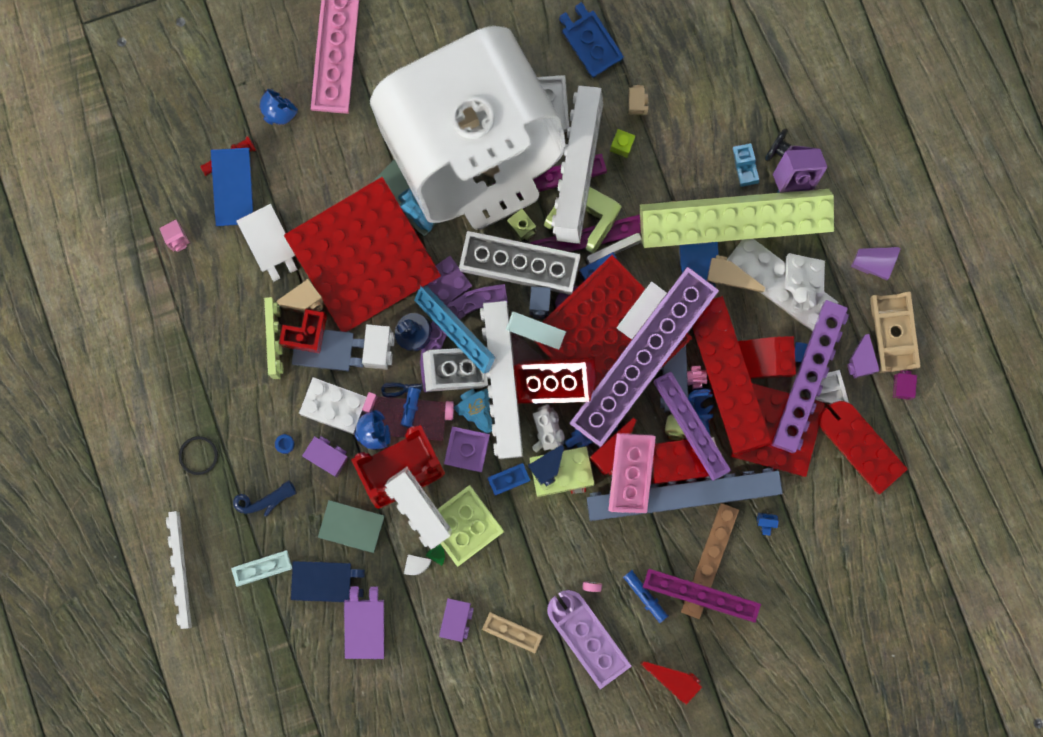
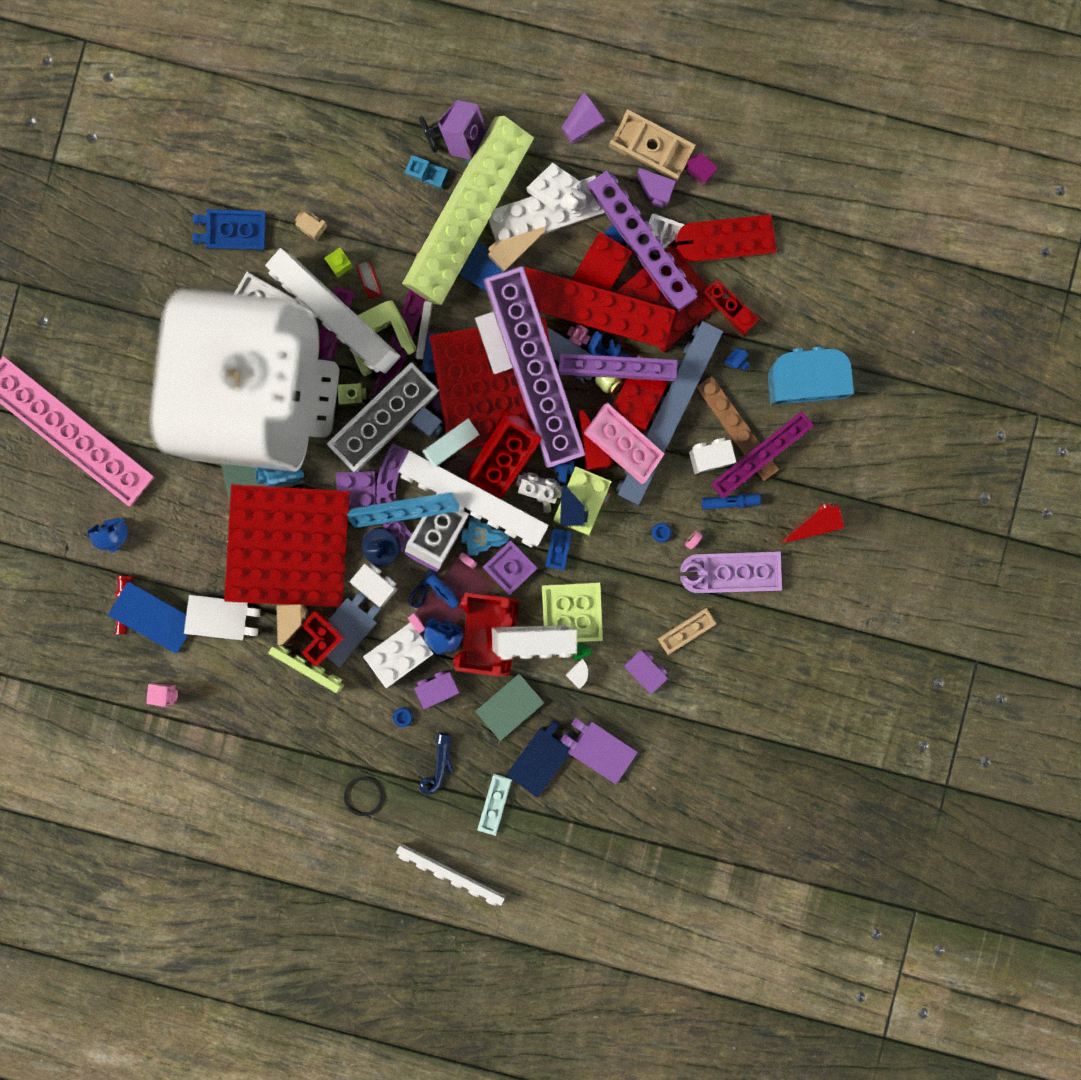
camera: 60 degrees left, 5 degrees up
none -> sticker [356,261,382,300]
none -> blue tile [651,523,671,543]
none -> white brick [689,438,736,475]
none -> red slope [703,279,759,337]
none -> dark azure brick [768,346,854,405]

